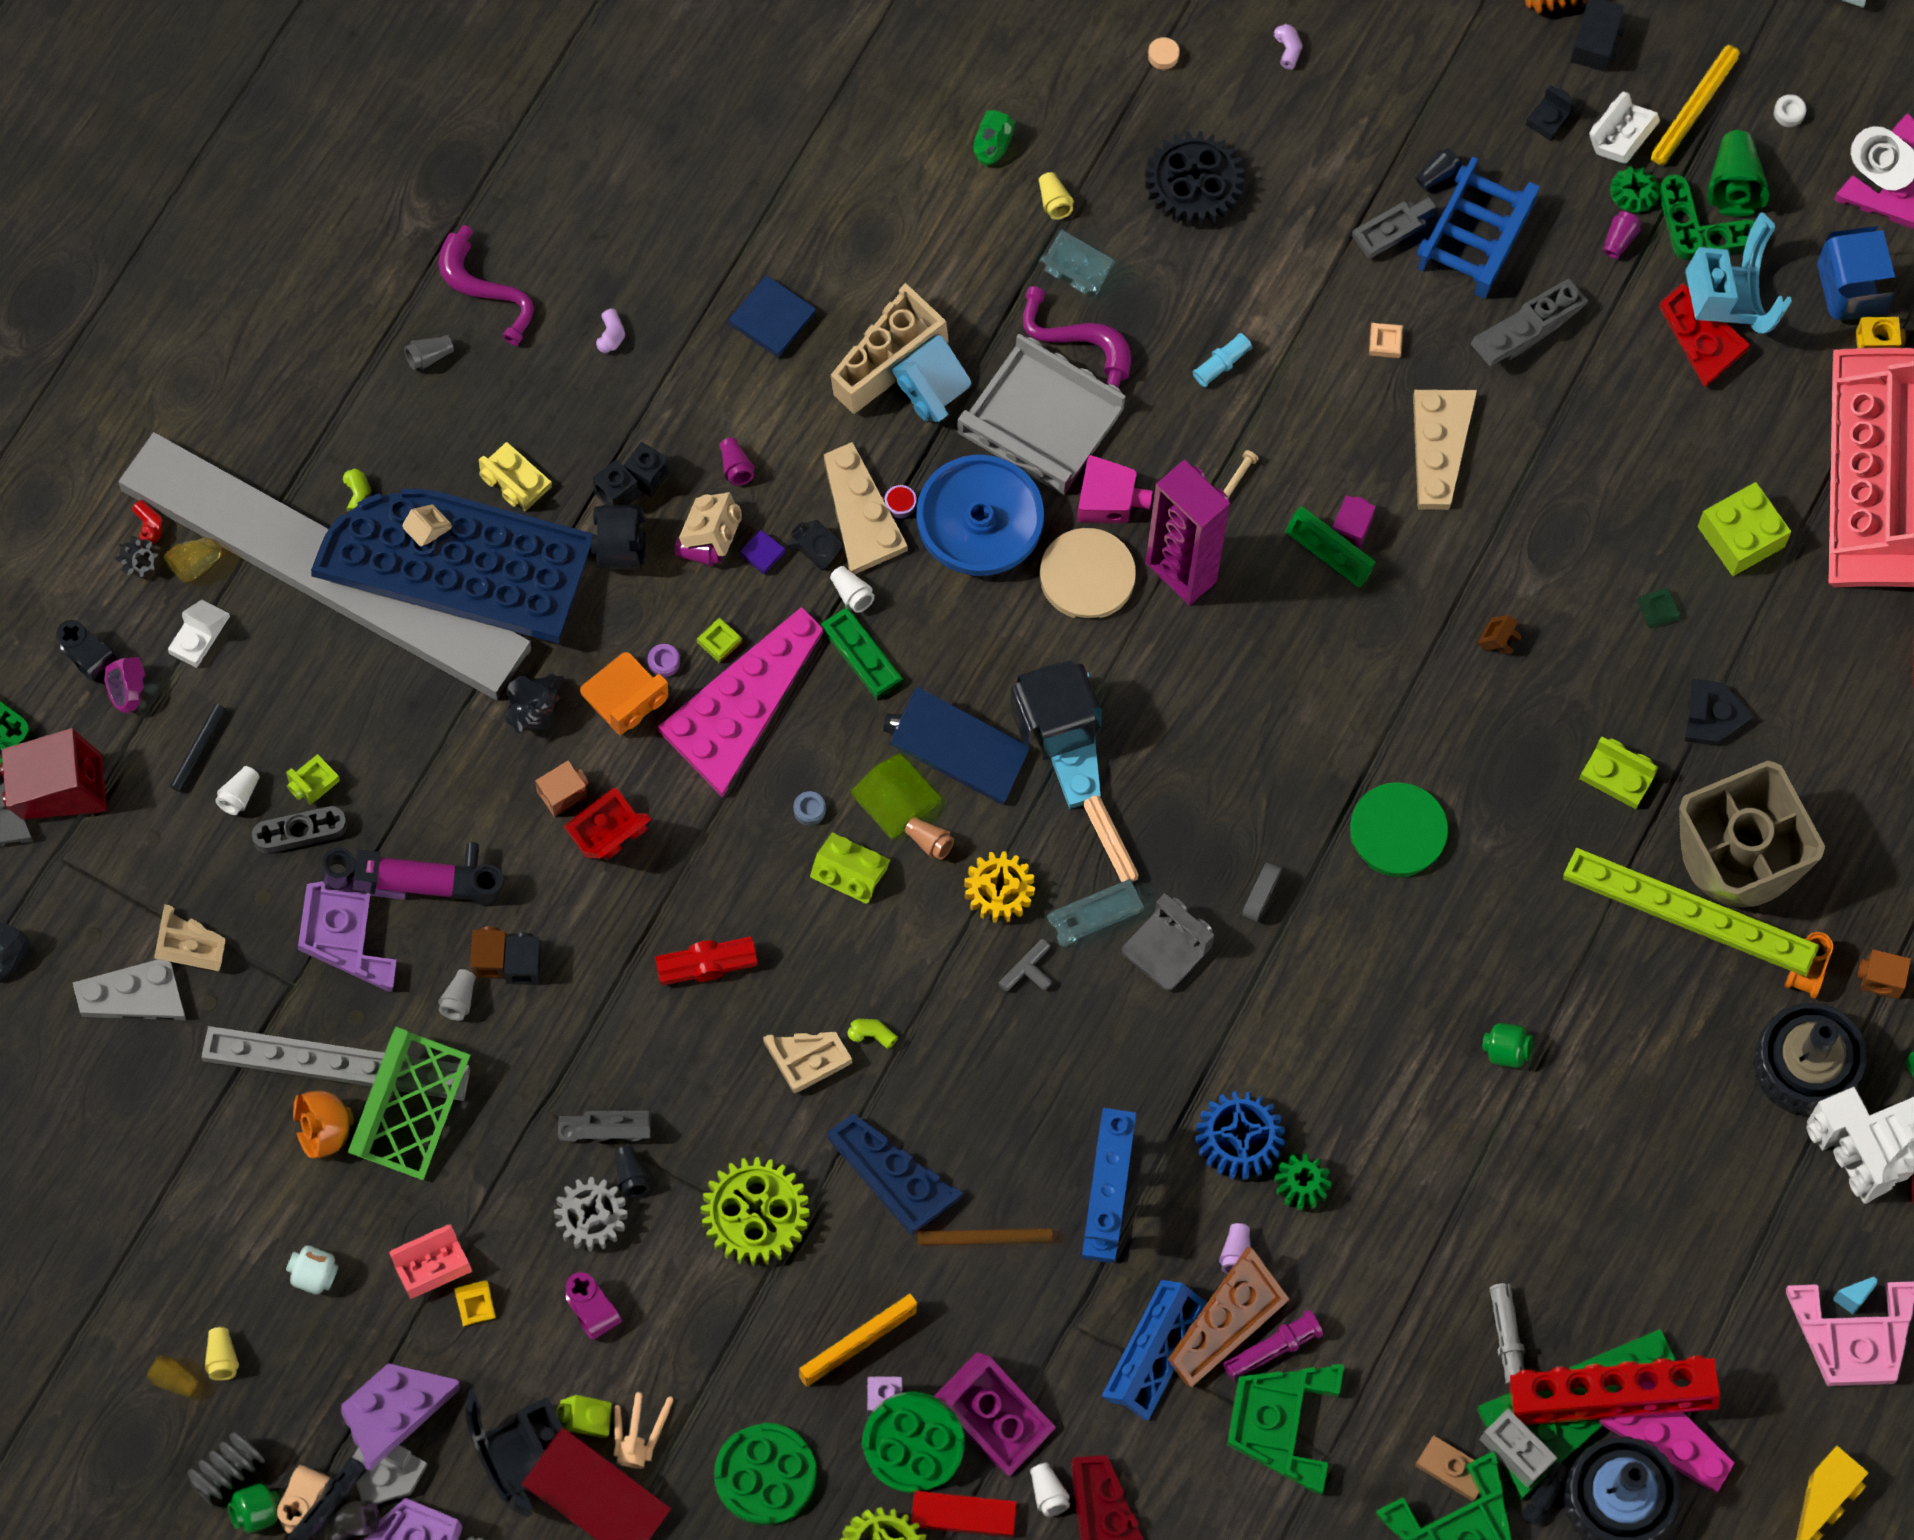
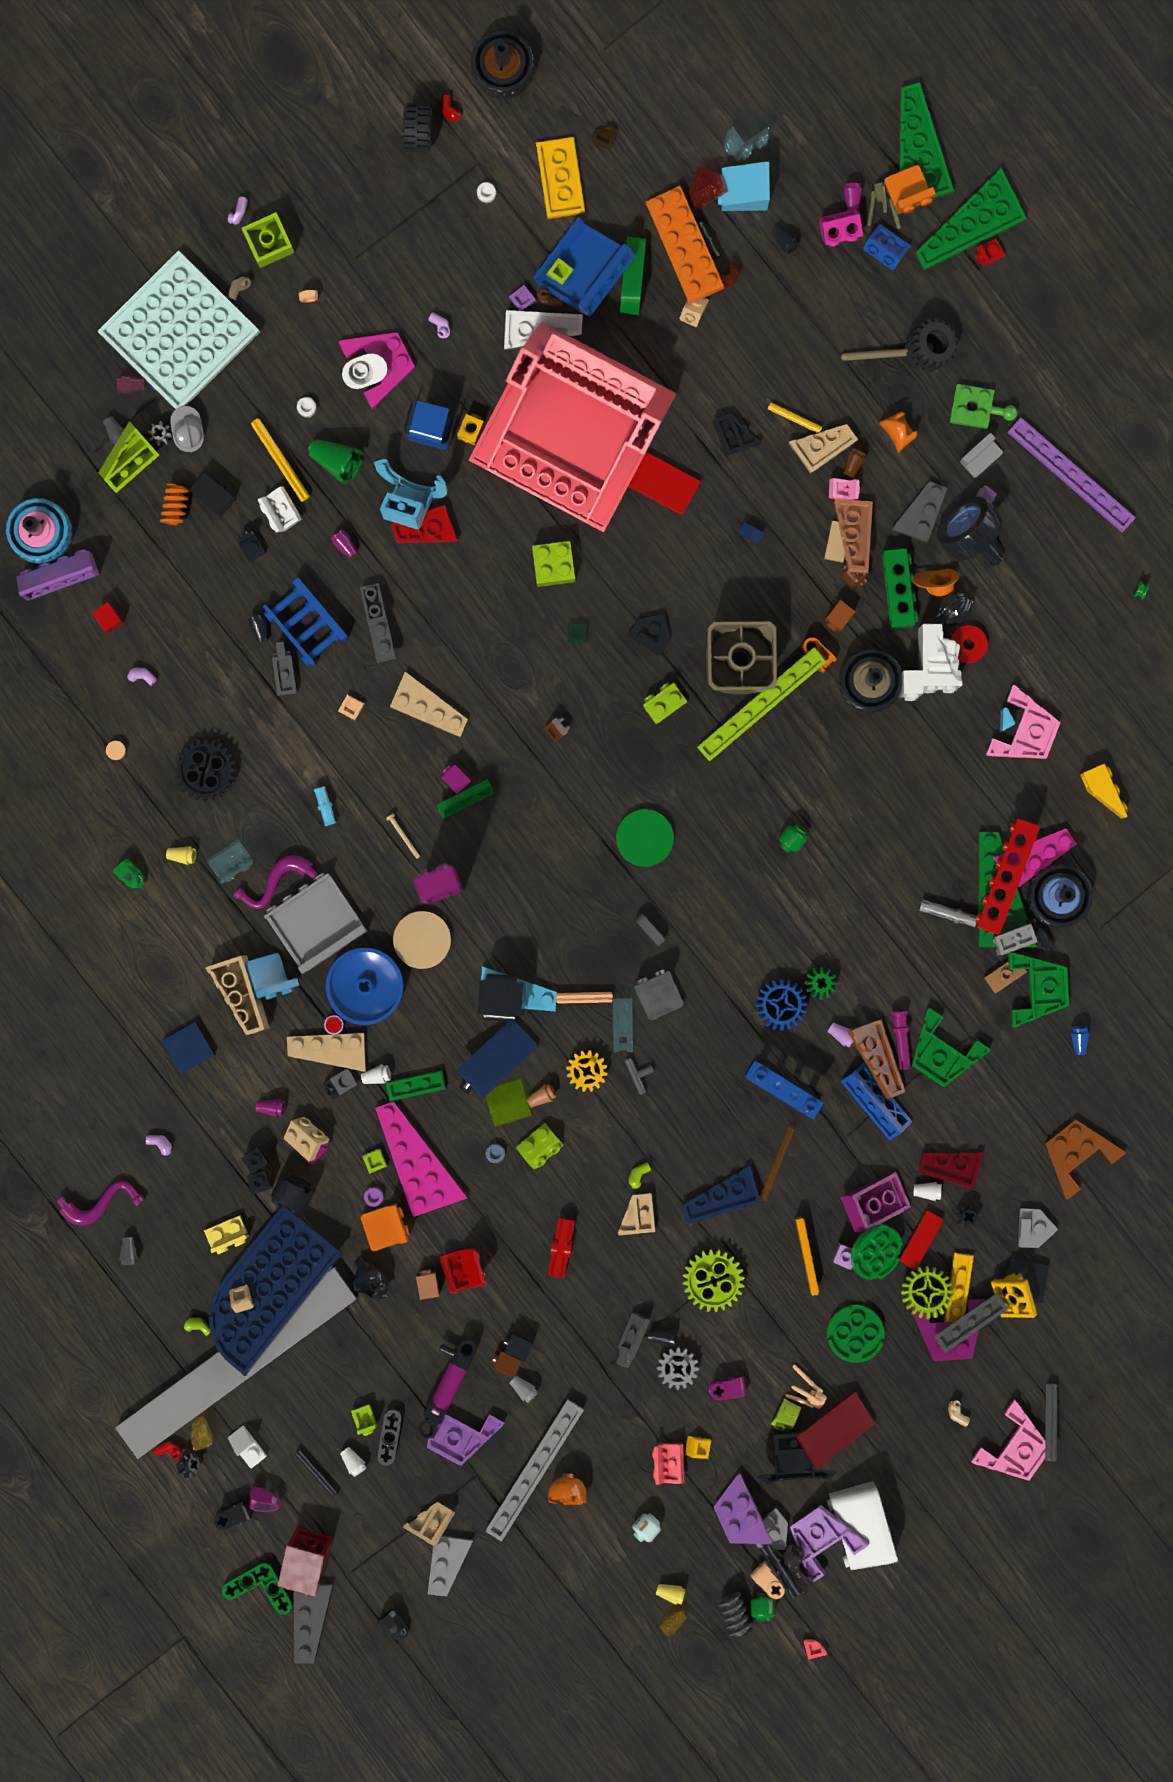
camera: 70 degrees left, 20 degrees up
bright green fence [347,1027,470,1180] -> none
dark purple tile [740,530,785,575] -> none
dark pink torso [1077,455,1153,523] -> none
green gear [1610,166,1660,213] -> none
green beam [1659,175,1755,260] -> none

